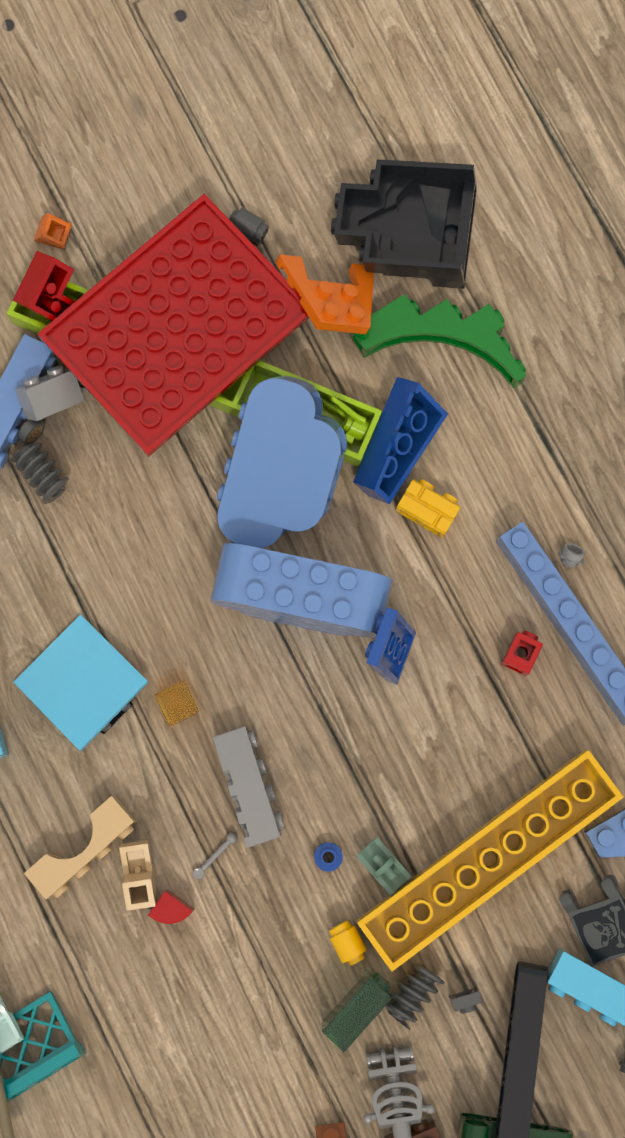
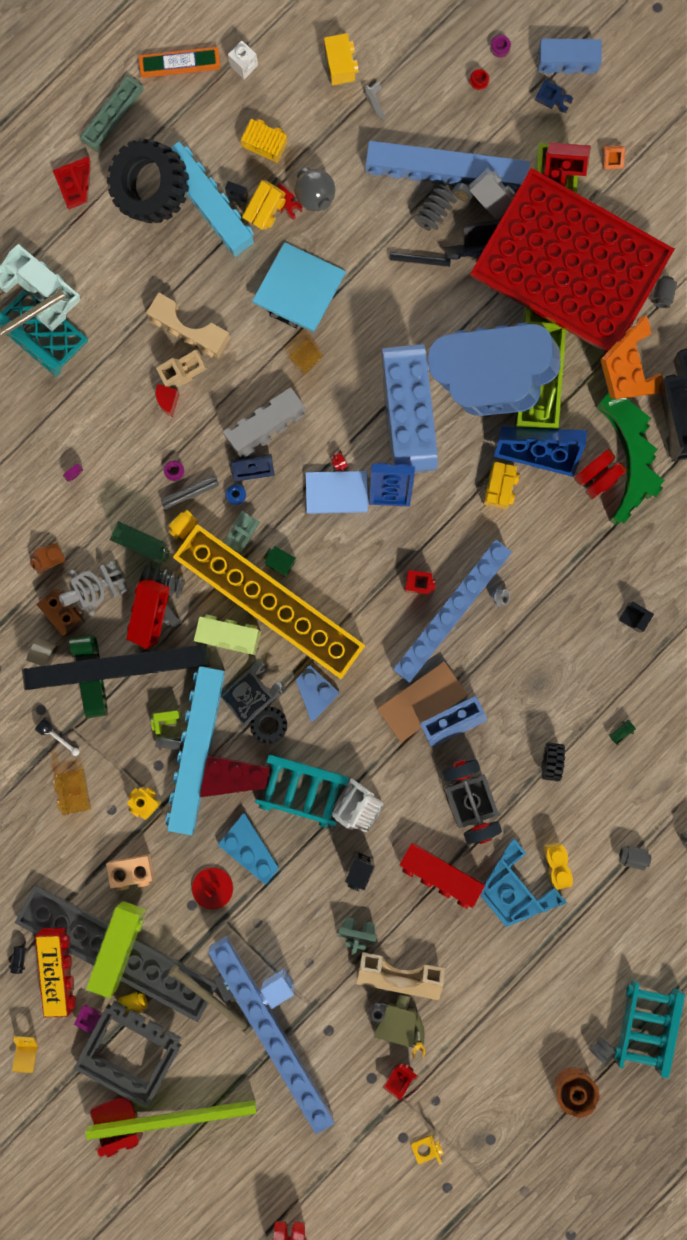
camera: 75 degrees right, 5 degrees up
light grey hinge [193,832,238,879] -> none
none -> magenta tile [63,463,83,482]
none -> red brick [126,579,170,649]
none -> lime bracket [151,710,182,734]
none -> dark grey axle [161,475,219,510]
none -> magenta plate [164,460,184,481]
none -> yellowish green wedge [194,614,261,656]
none -> dark blue plate [231,454,275,482]
none -> dark green brick [263,546,297,577]
none -> light blue tile [306,471,368,514]
none -> red plate [331,452,348,471]
none -> black bar [390,252,451,267]
none -> black bracket [444,220,501,260]
none -> red wheel [574,449,628,500]

